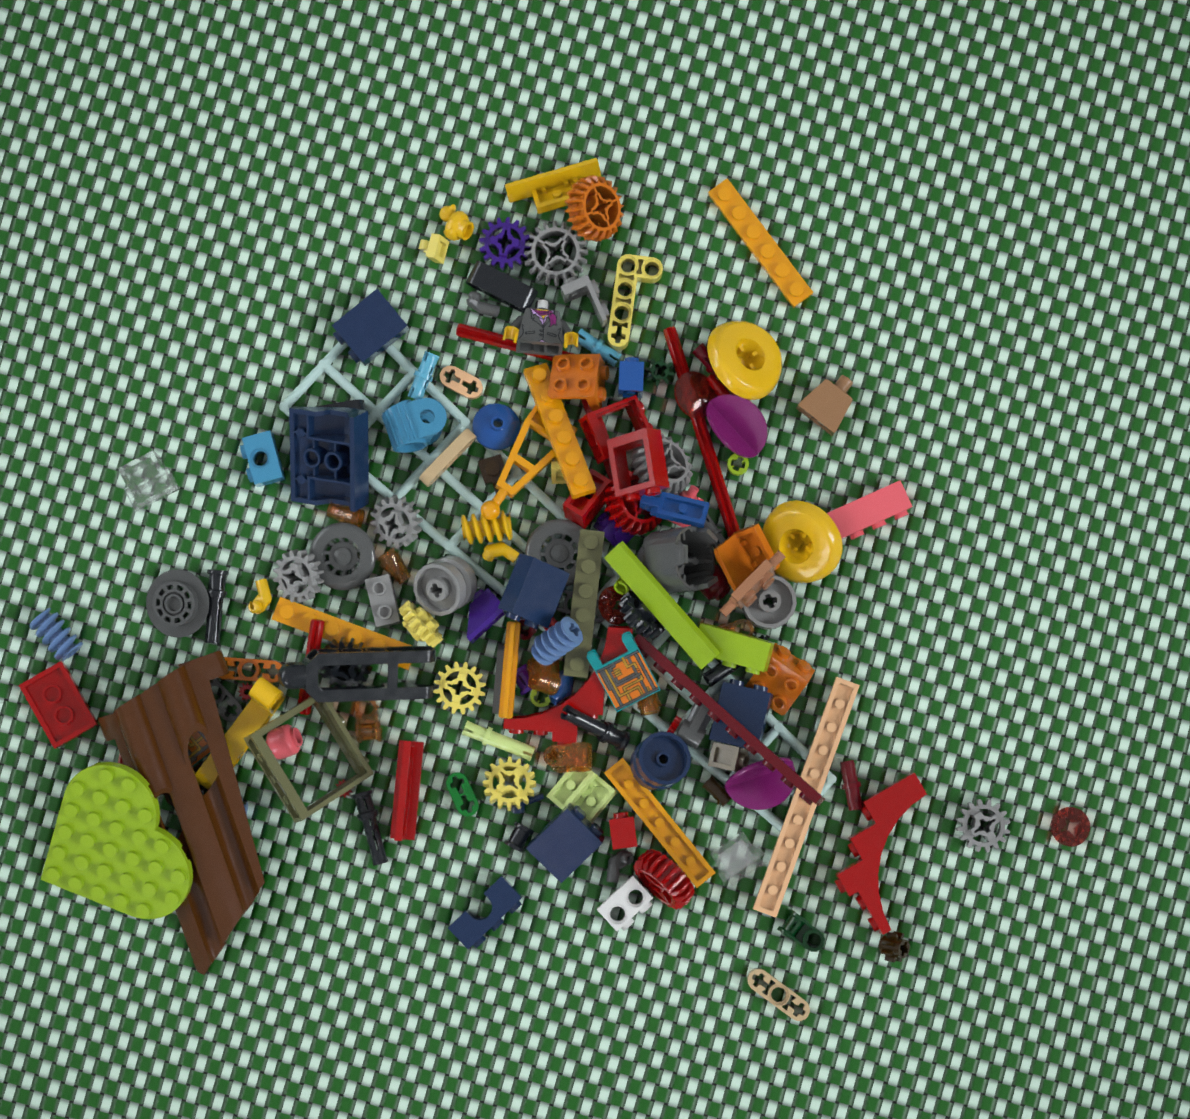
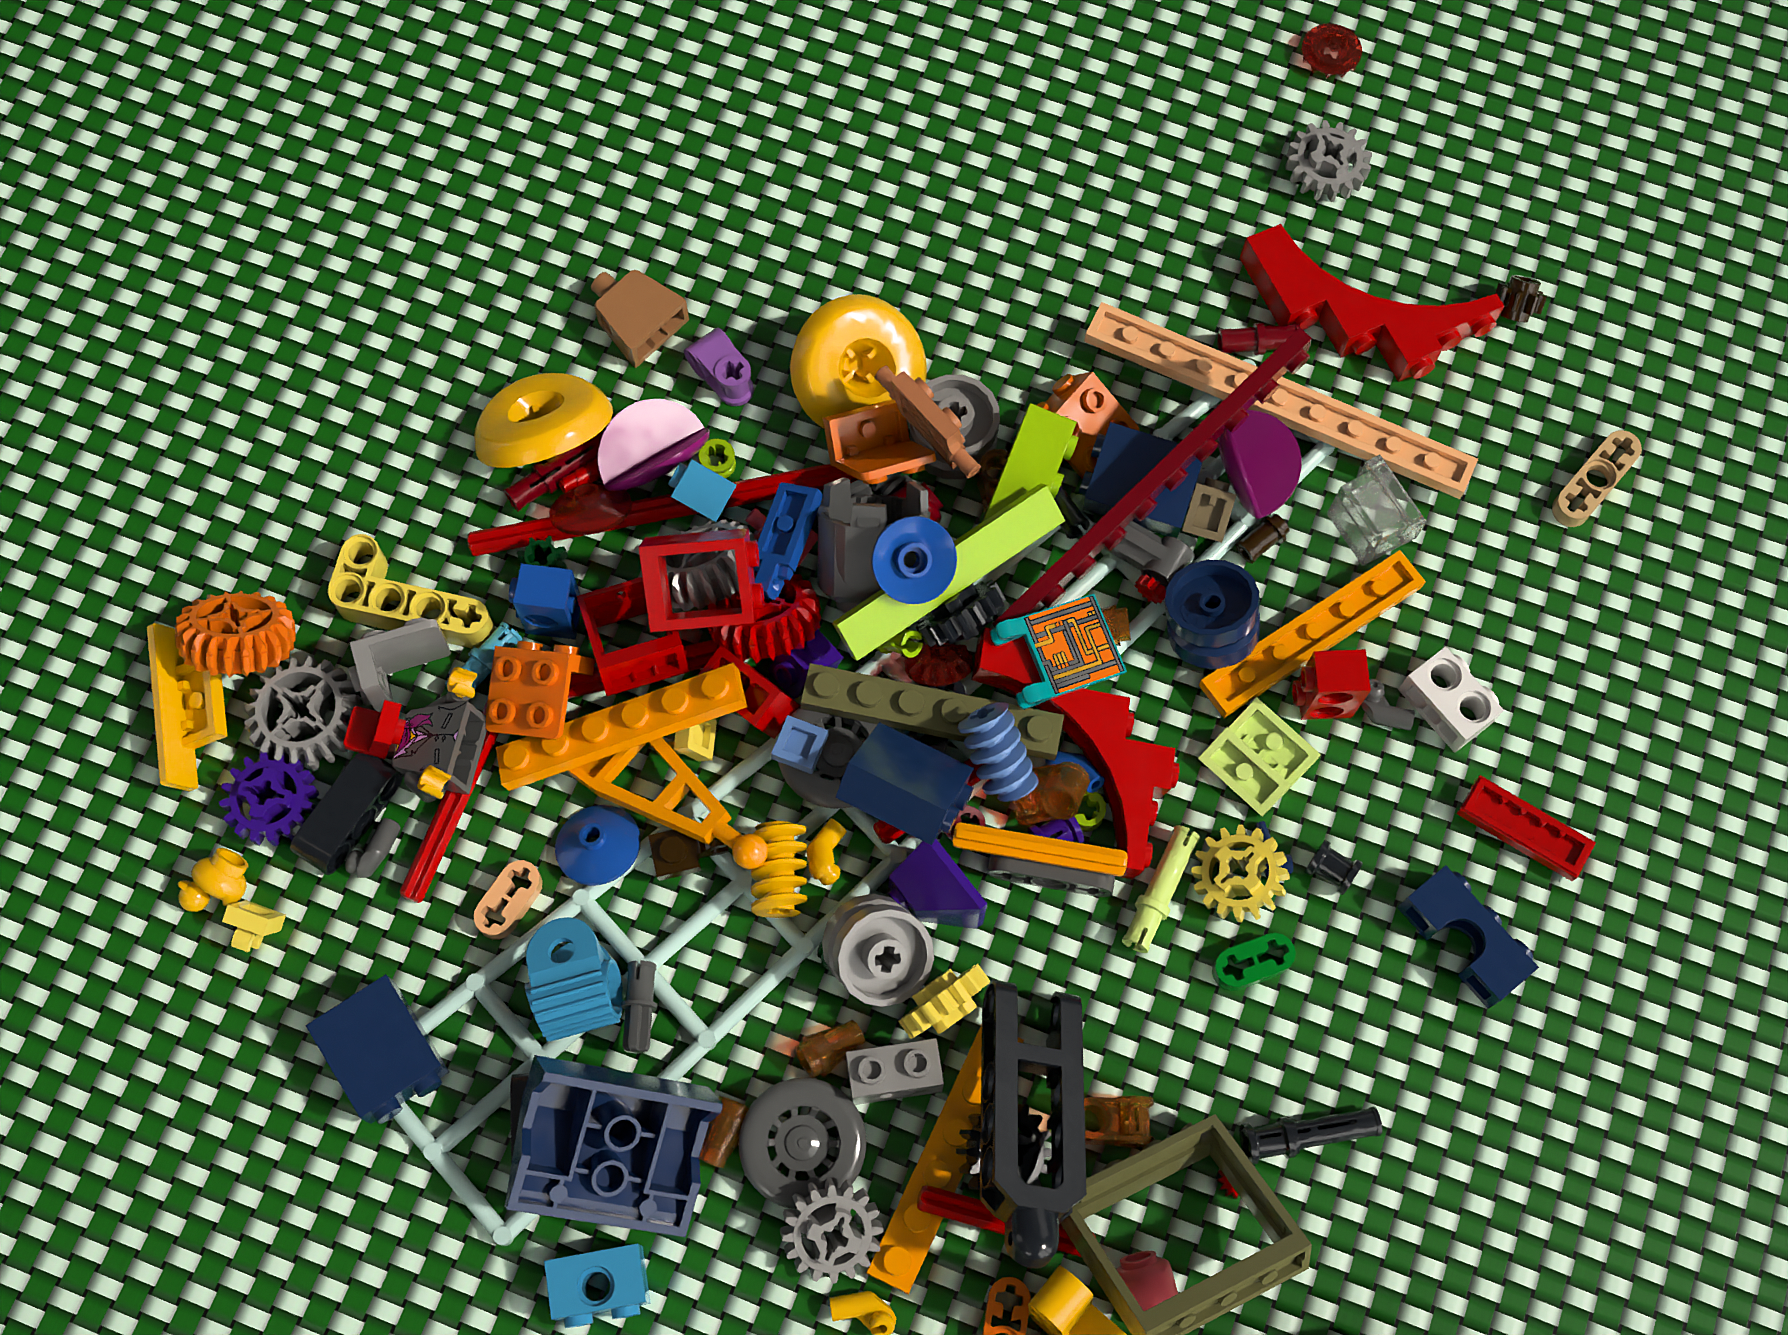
camera: 90 degrees left, 15 degrees down
light grey gear [370,495,423,548] -> none
red fence [390,740,424,841] -> none
medium azure pin [407,351,439,400] -> none
tan beam [419,428,477,487] -> none
light yellow gear [433,662,487,715] -> none
dark blue brick [526,803,605,883] -> none
clear orange piece [543,742,592,773] -> none
black pin [561,705,630,752] -> none
red gear [634,849,695,909] -> none
light orange plate [708,178,813,308] -> none
dark green piece [777,909,825,952] -> none
coral brick [827,480,913,540] -> none
none -> red bracket [343,700,406,759]
none -> dark grey axle [621,960,657,1054]
none -> dark azure brick [668,459,737,522]
none -> medium lavender piece [684,327,754,406]
none -> medium blue plate [771,715,828,774]
none -> blue dish [871,516,957,604]
none -> red plate [1456,775,1596,882]

